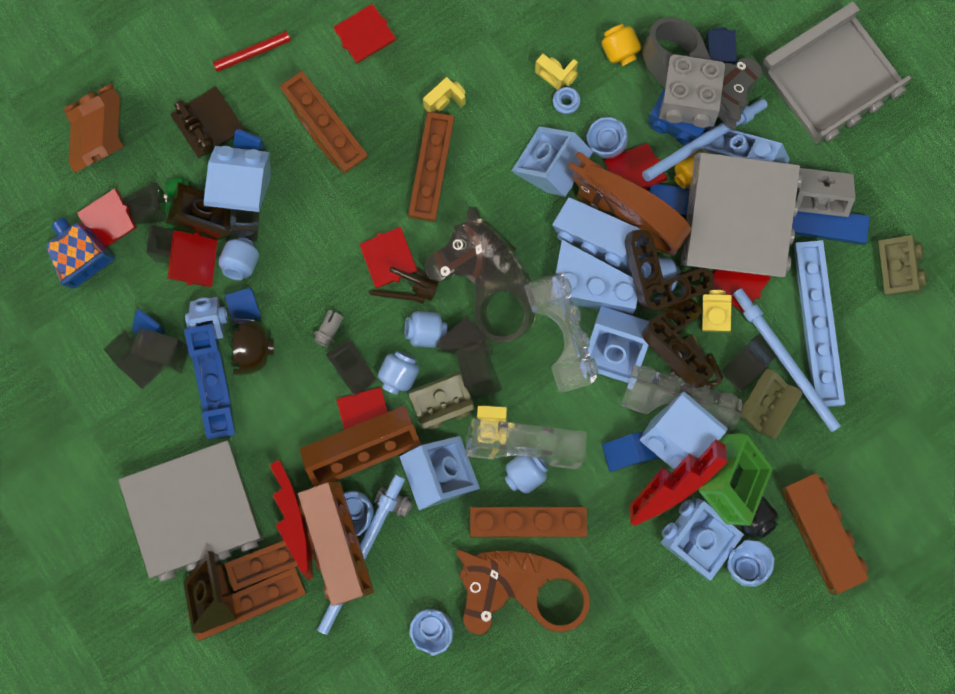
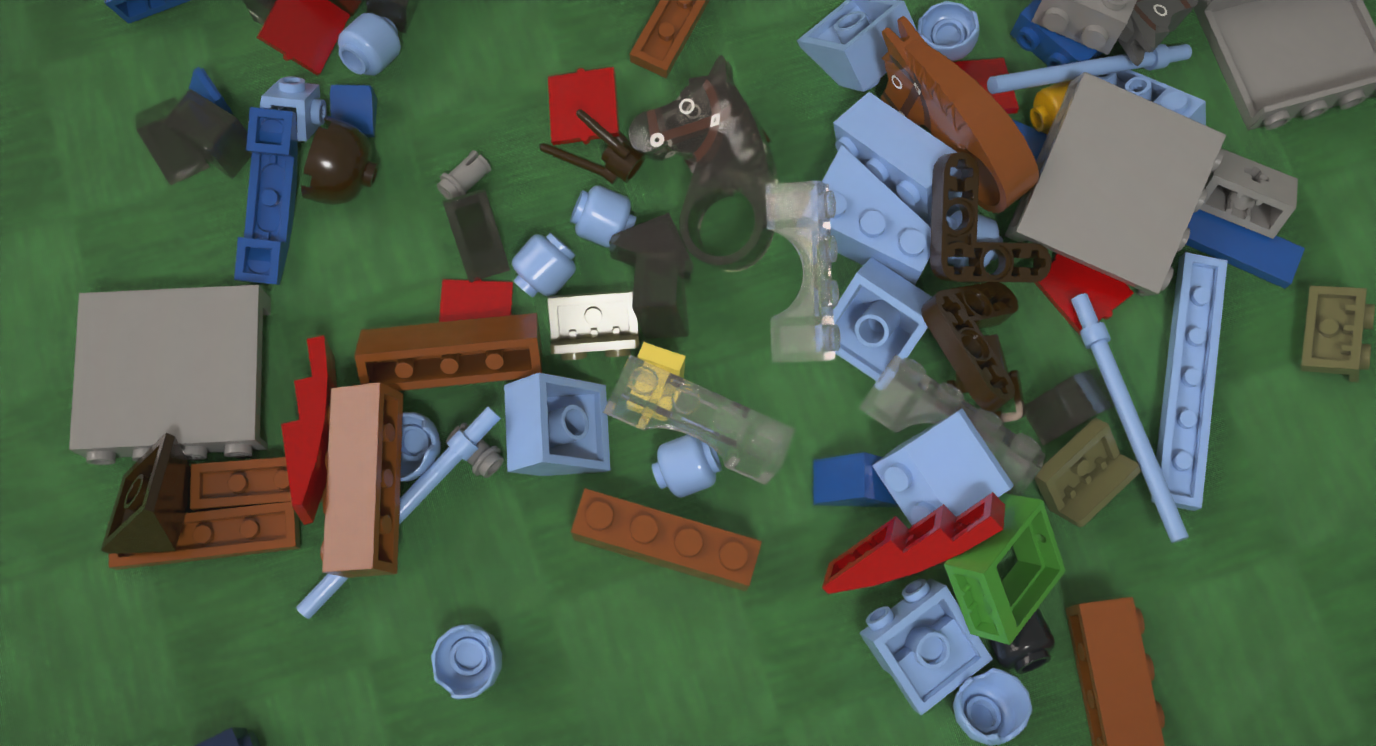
camera: 10 degrees right, 5 degrees down
dark orange animal [457,550,590,635] -> none
light yellow bracket [702,290,732,332] -> none

